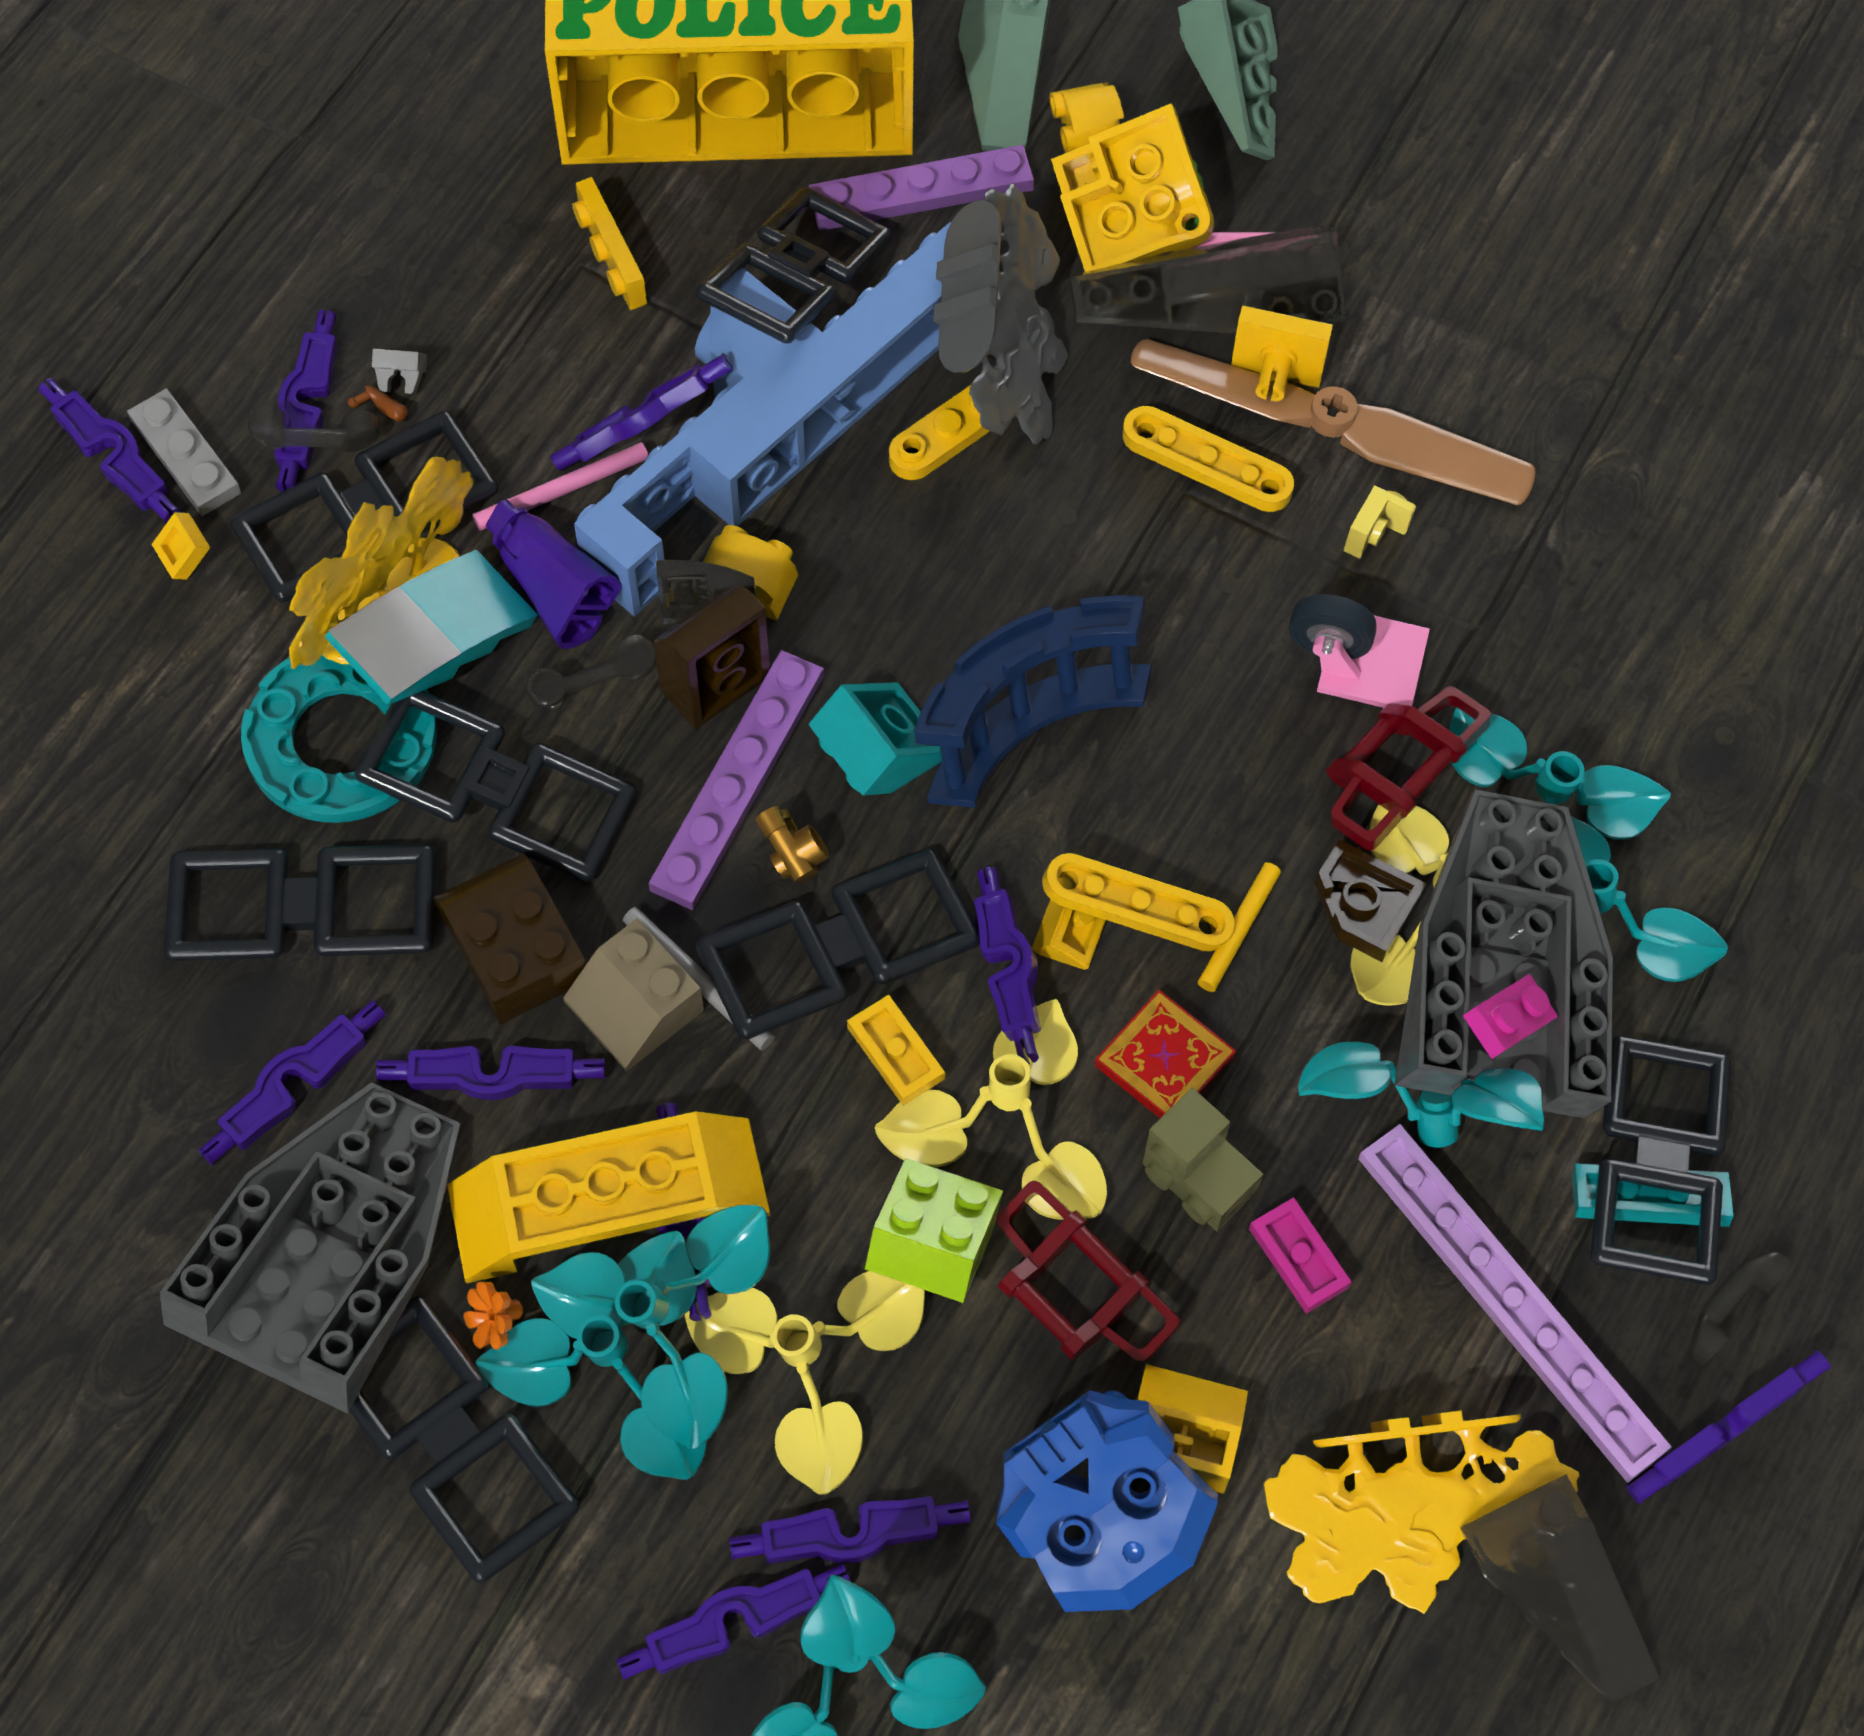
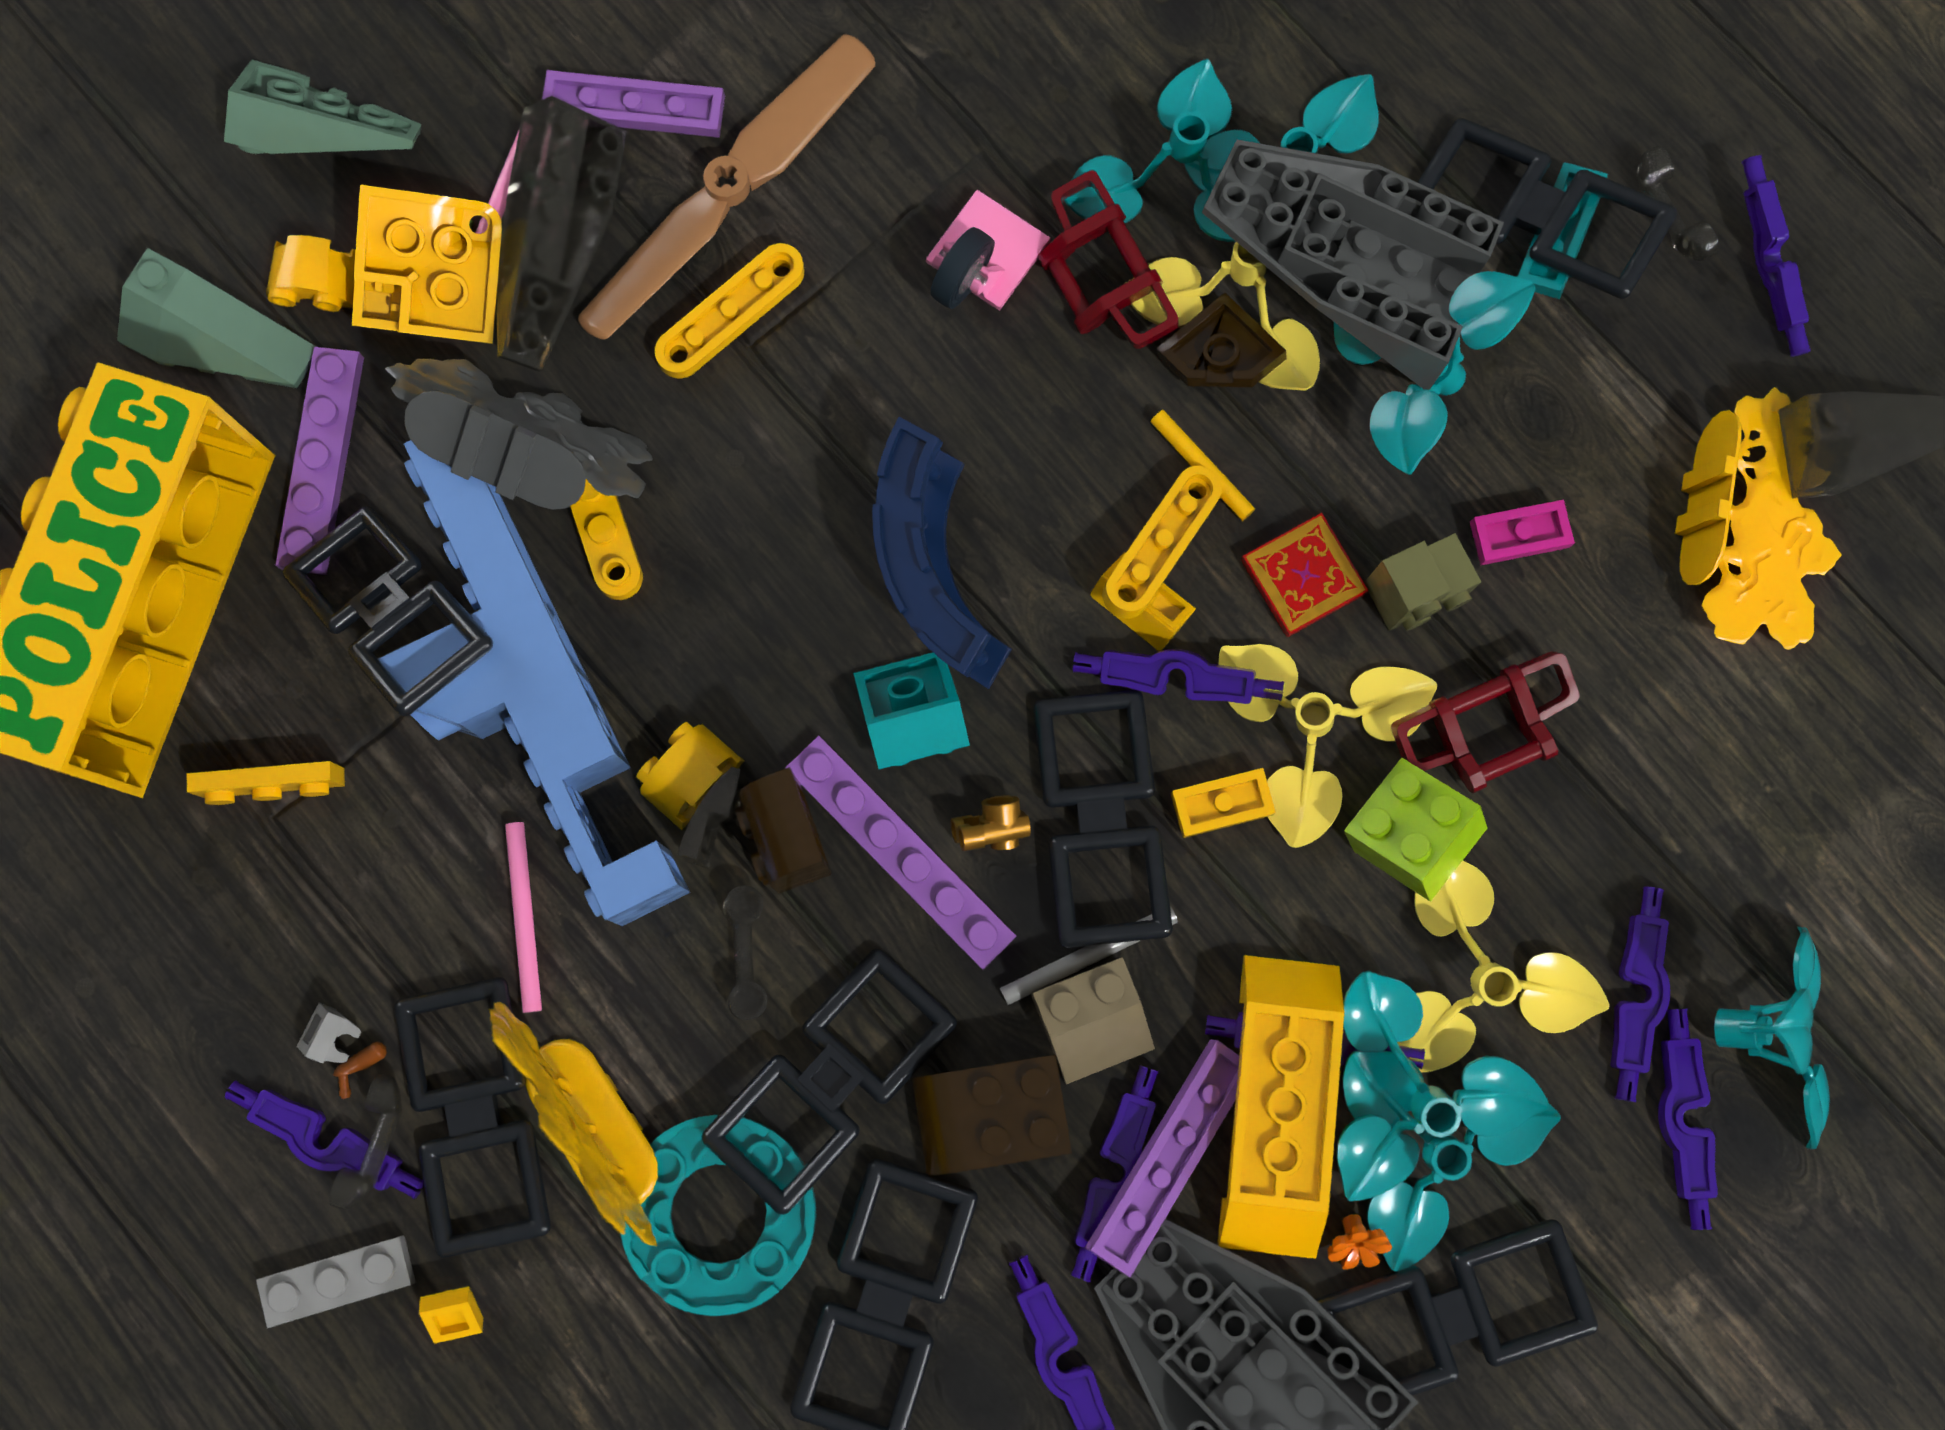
camera: 70 degrees left, 15 degrees up
dark purple piece [39,378,181,523] -> none
slope [325,550,538,705] -> none
dark purple piece [486,500,622,649] -> none
dark purple piece [551,353,733,471] -> none
blue brick [996,1390,1218,1612] -> none
yellow slope [1137,1364,1248,1494] -> none
yellow tile [1231,305,1333,401] -> none
light yellow bracket [1343,485,1416,559] -> none
lavender plate [1358,1124,1672,1483] -> none
dark pink plate [1463,974,1559,1059] -> none
none -> medium lavender plate [541,70,725,138]
none -> medium lavender plate [1085,1039,1239,1277]

